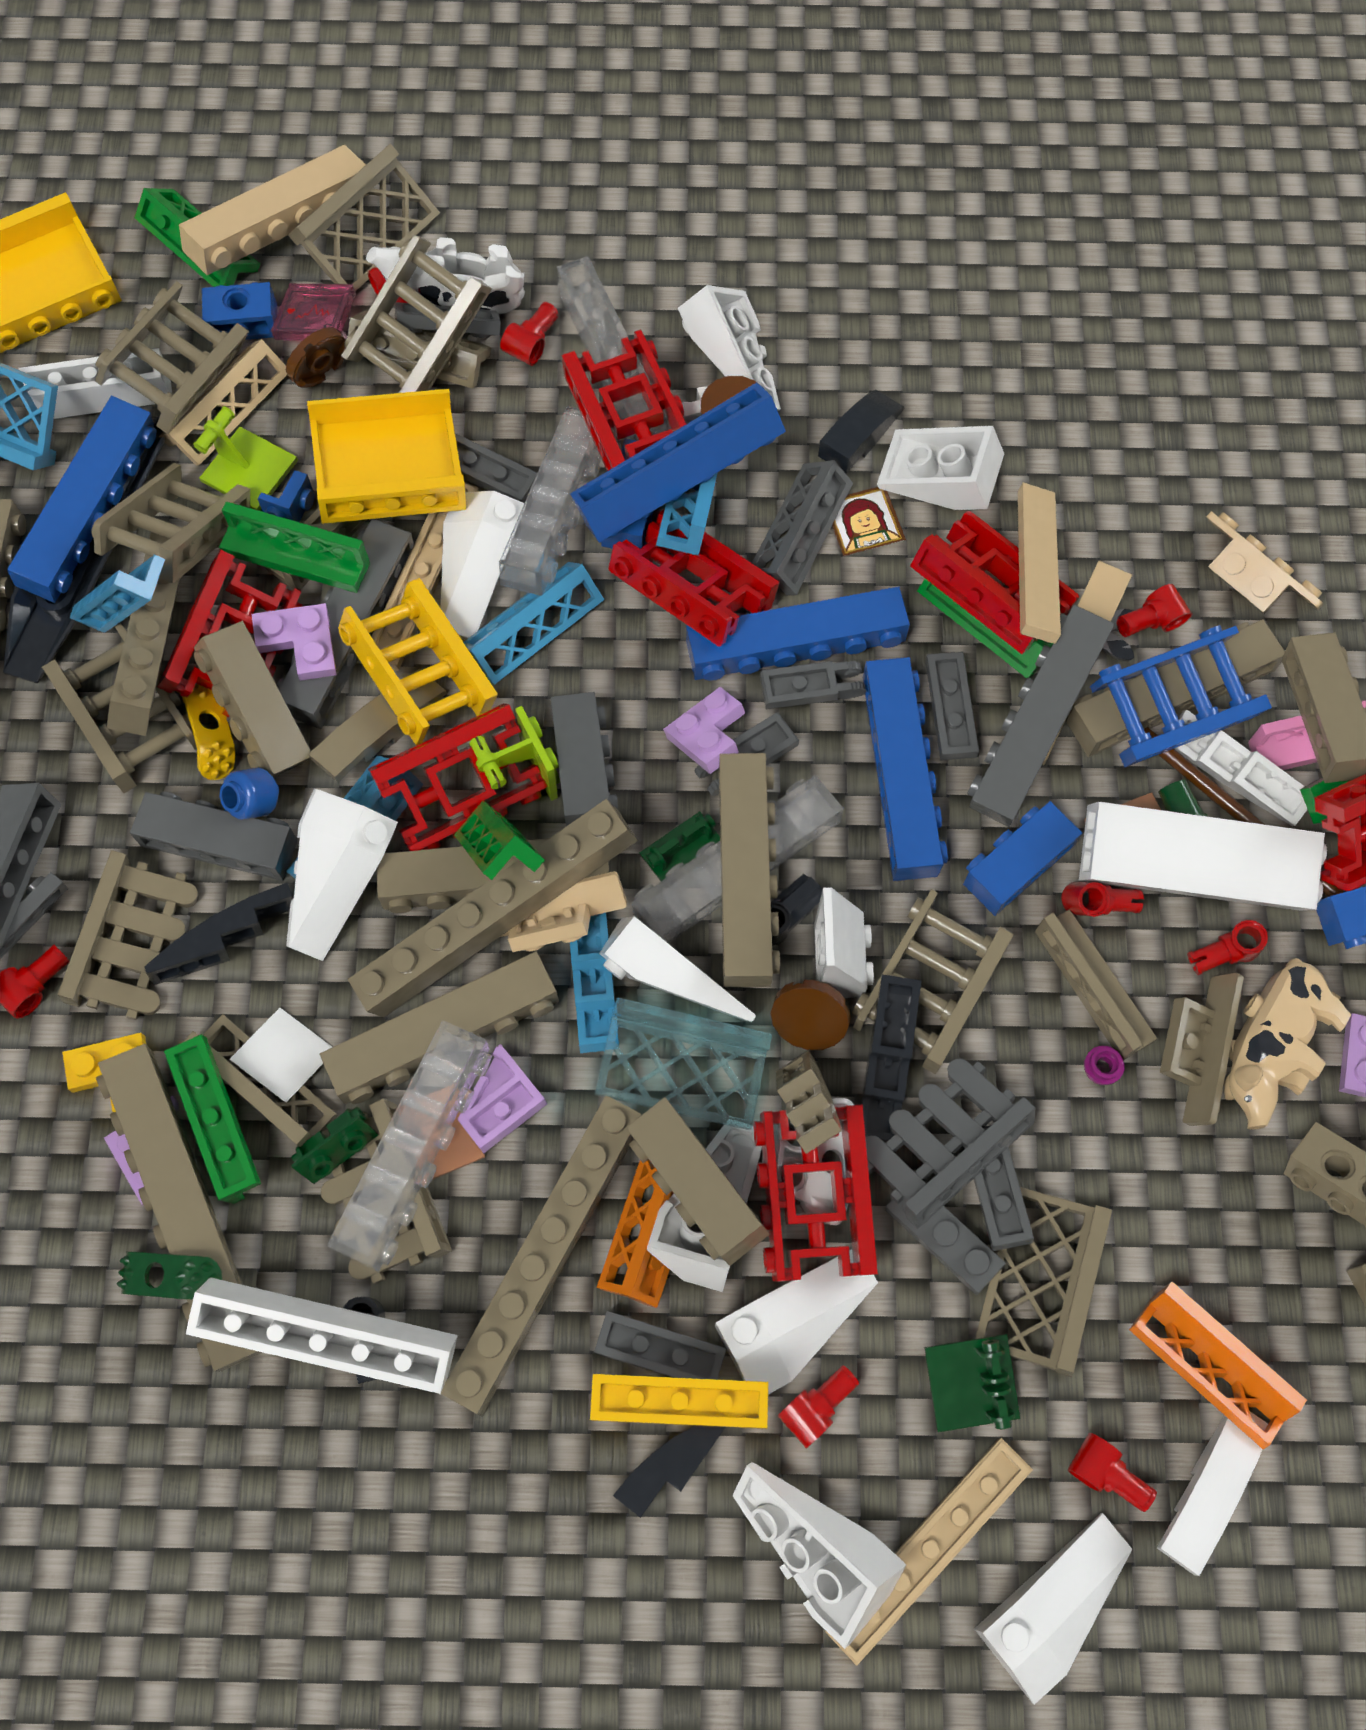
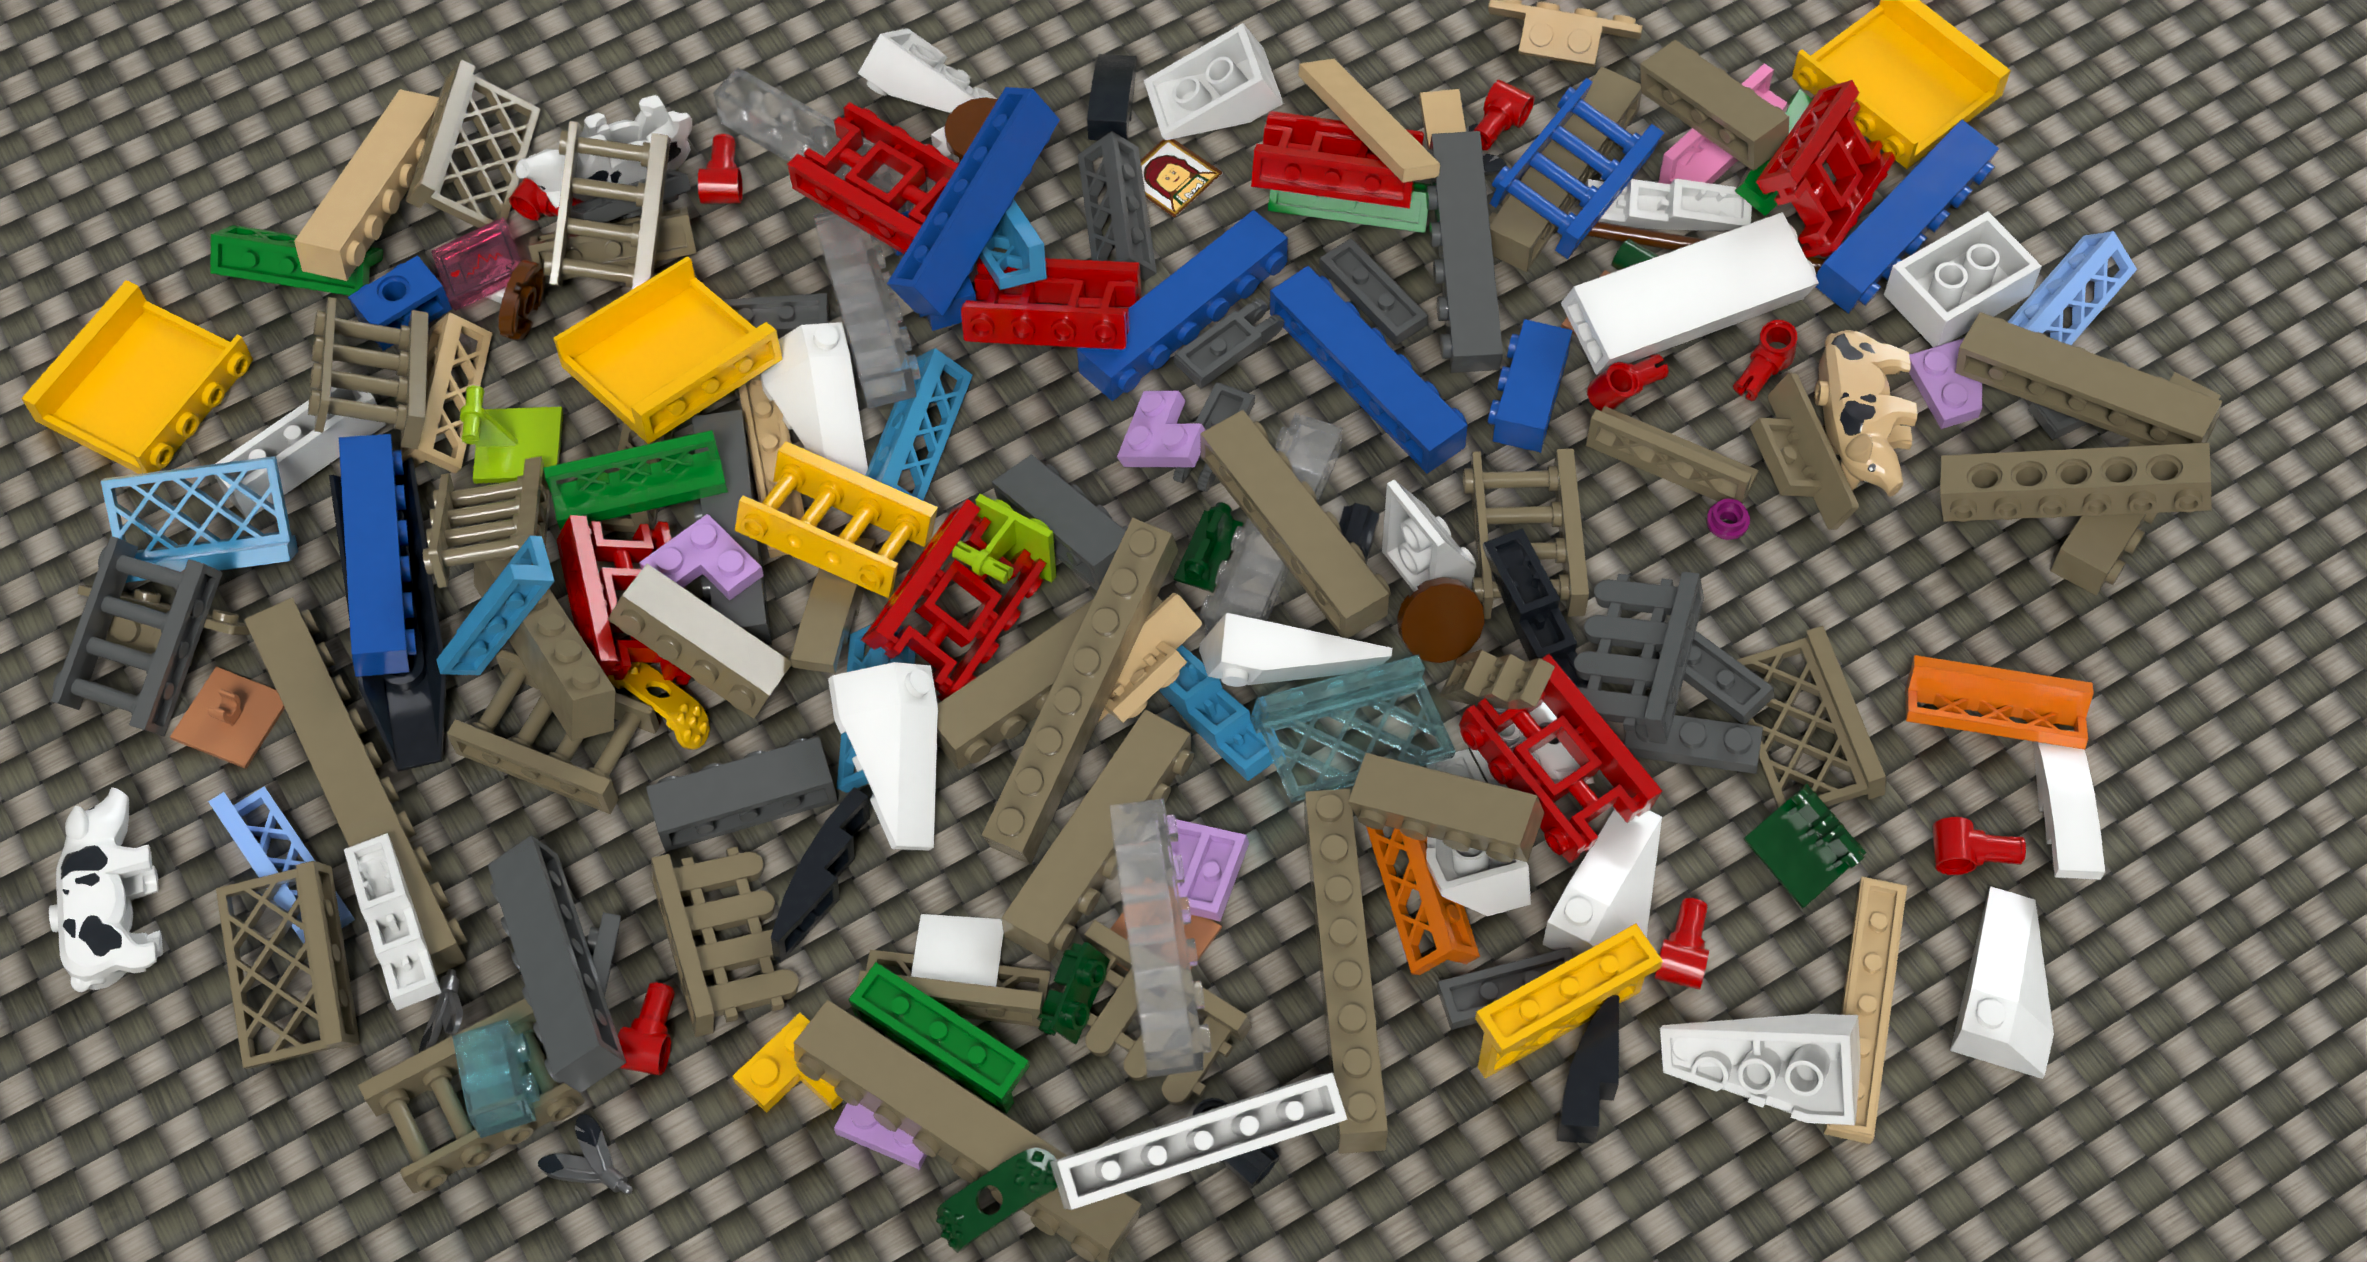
camera: 30 degrees left, 10 degrees down
blue head [219,767,279,820] -> none
blue bracket [258,470,315,522] -> none
green fence [454,800,545,880] -> none

